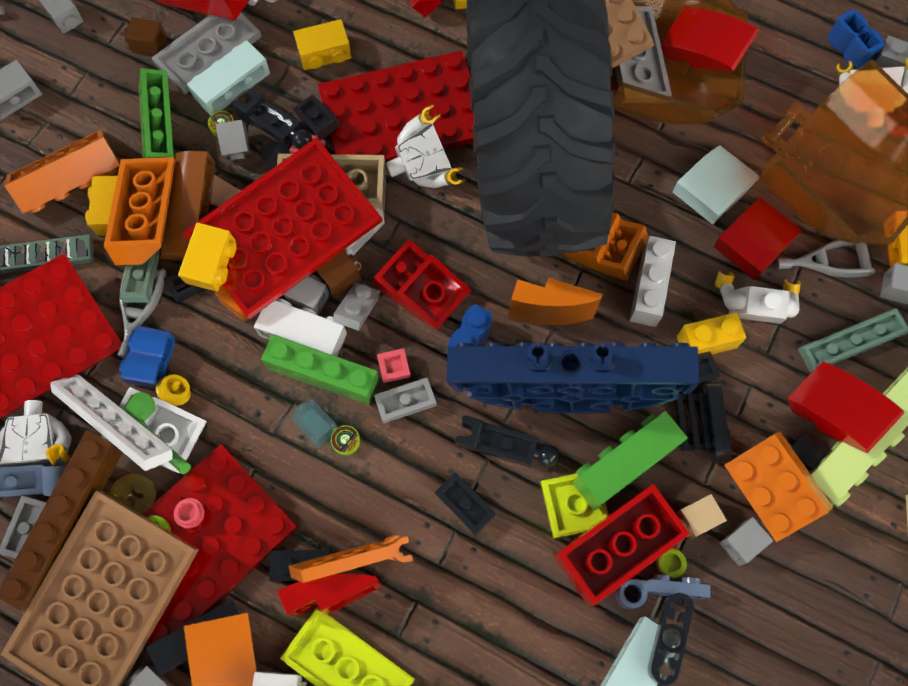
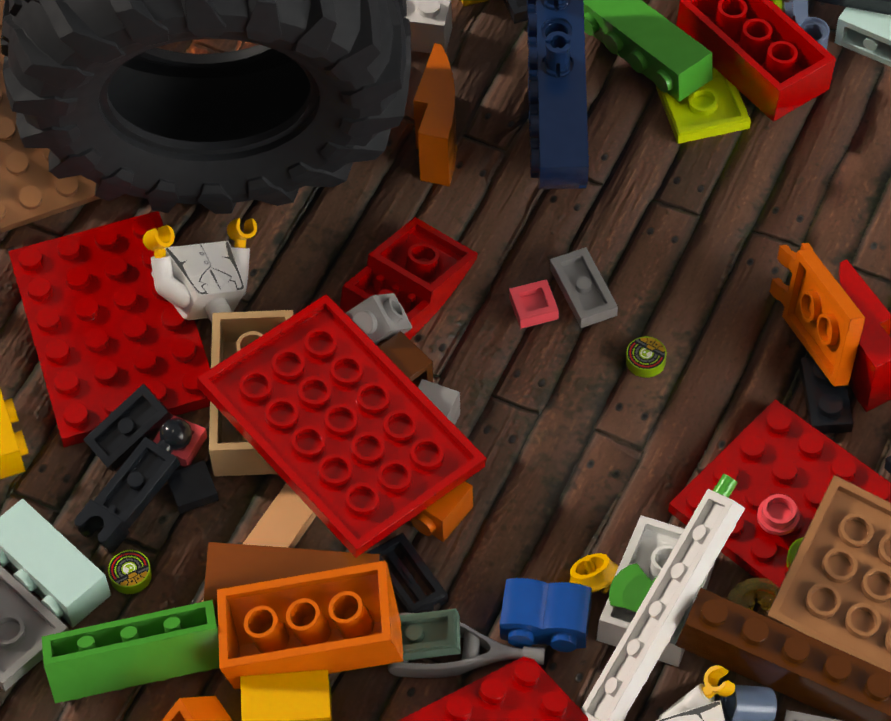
camera: 90 degrees left, 15 degrees down
yellow brick [178,223,237,292] -> none
light grey brick [215,120,251,162] -> none
white brick [254,298,347,357] -> none
bright green brick [261,334,380,406] -> none
clear light blue brick [291,399,337,449] -> none
light grey plate [333,283,380,331] -> none
black plate [434,472,496,536] -> none
blue brick [448,304,492,346] -> none
black plate [455,416,560,468] -> none
none -> light grey brick [346,293,413,345]

